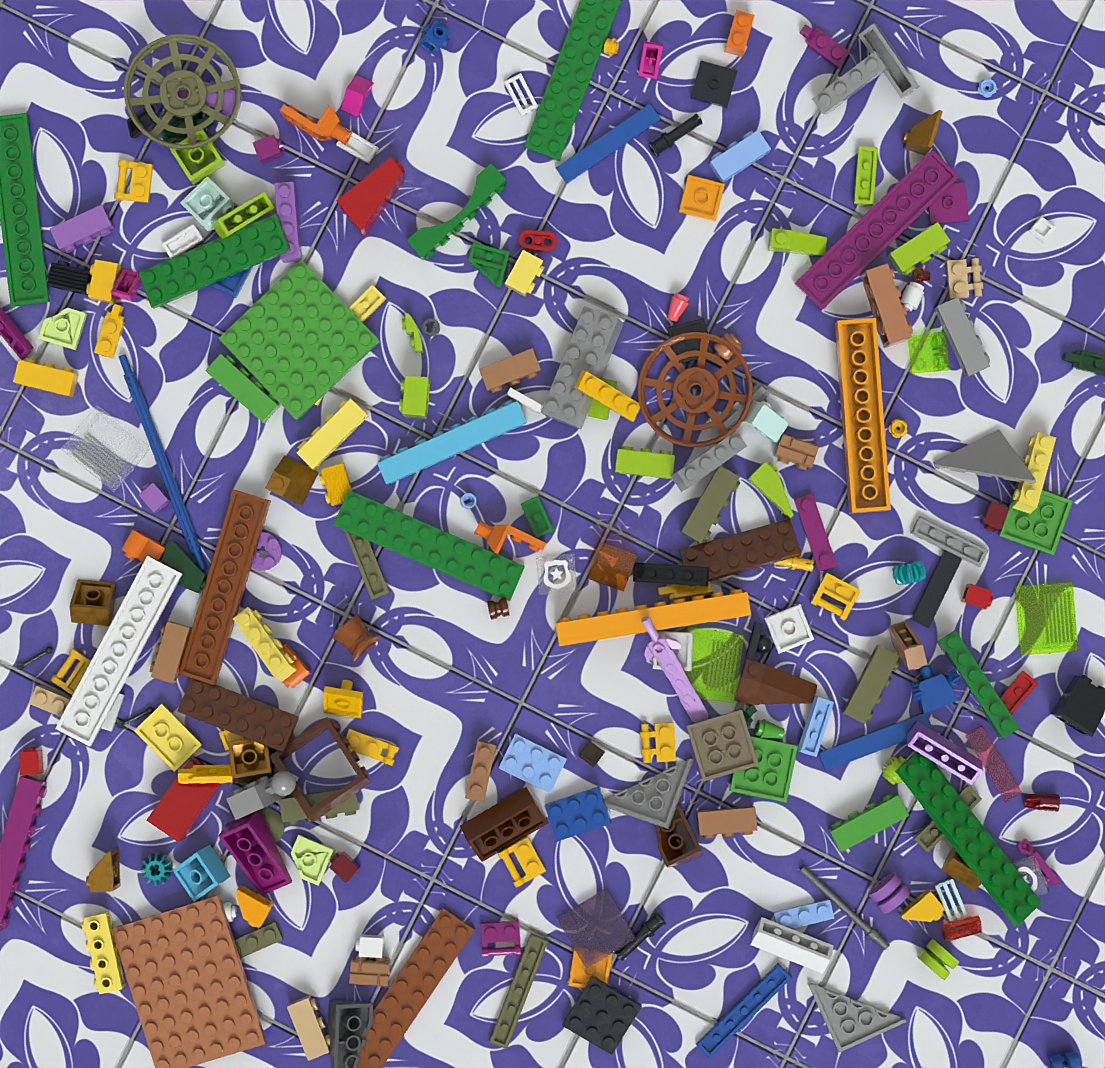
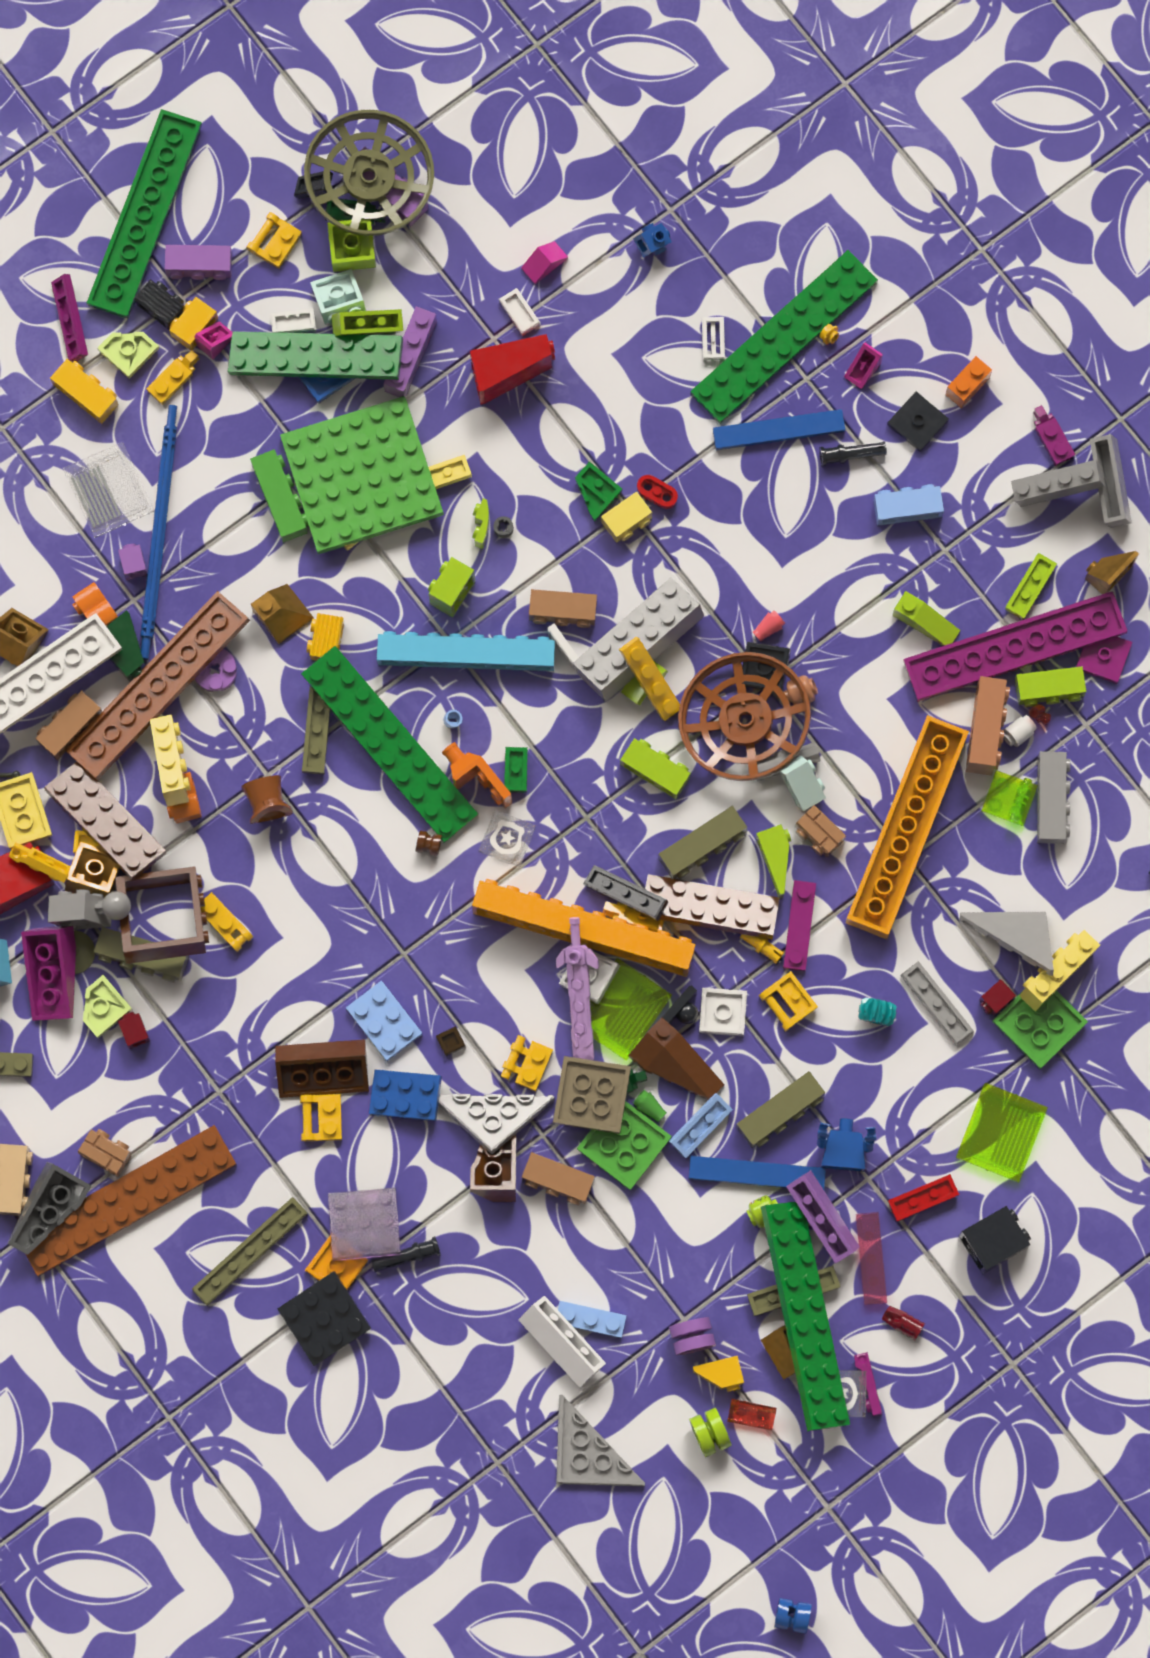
camera: 30 degrees right, 10 degrees down
light orange slope [235,885,274,928] -> none
magenta brick [253,135,284,164] -> none
orange plate [280,104,352,145] -> none
light yellow brick [297,399,369,470] -> none
yellow tile [323,680,363,719] -> none
white brick [356,934,384,958] -> none
green arch [407,163,507,260] -> none
medium nougat brick [465,740,497,802] -> none
magenta plate [480,920,521,958] -> none
clear orange slope [588,542,637,592] -> none
light grey brick [671,430,747,492] -> none
light orange tile [679,175,725,221] -> none
blue tile [696,963,792,1059] -> none
flat silver bar [799,866,890,950] -> none
bright green brick [828,793,909,852] -> none
medium nougat brick [888,621,927,670] -> none
yellow plate [889,419,907,438] -> none
black tile [911,551,962,628] -> none
light aqua tile [934,878,968,922] -> none
green arch [937,630,1020,740] -> none
tan plate [946,258,984,300] -> none
red brick [961,584,993,610] -> none

